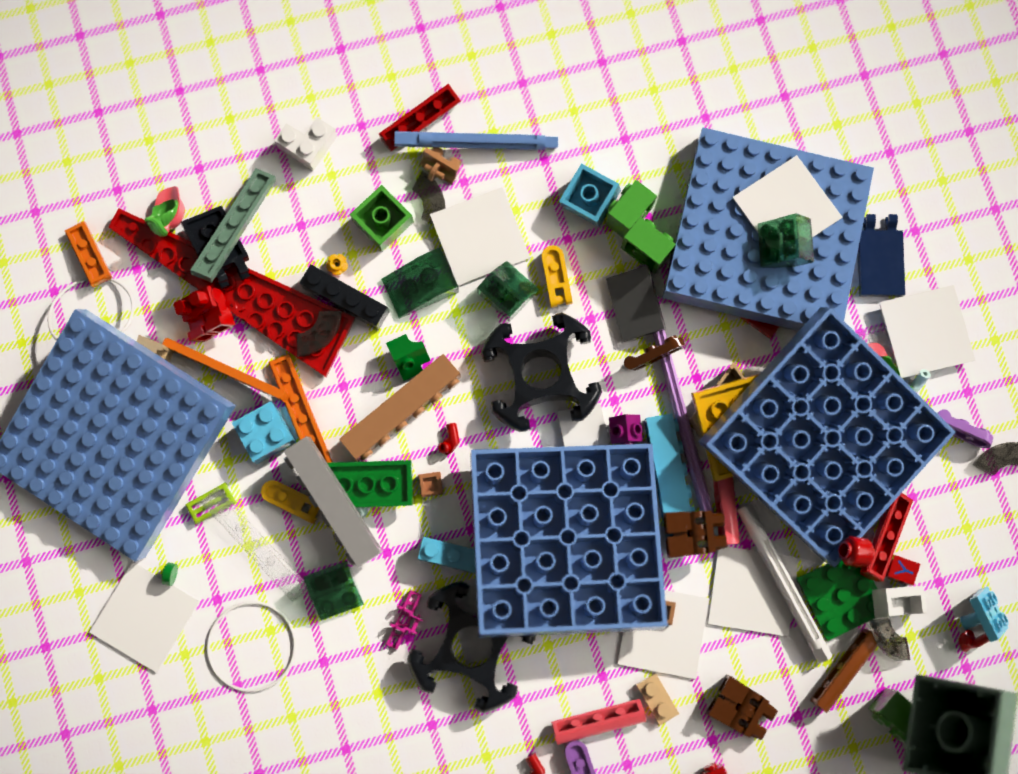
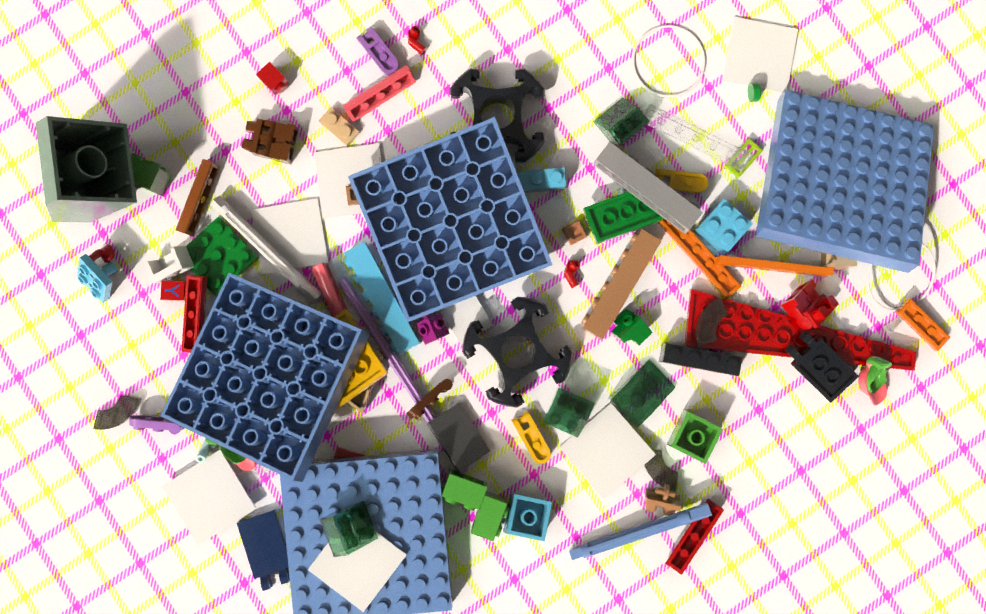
camera: 155 degrees right, 5 degrees up
sand green plate [191,168,276,283] -> none
white brick [274,117,338,171] -> none
yellow plate [326,254,348,275] -> none
dark pink piece [386,590,423,650] -> none
reddish brown hips [663,510,727,558] -> none
red head [838,536,875,568] -> none
clear smoke tile [868,617,910,661] -> none

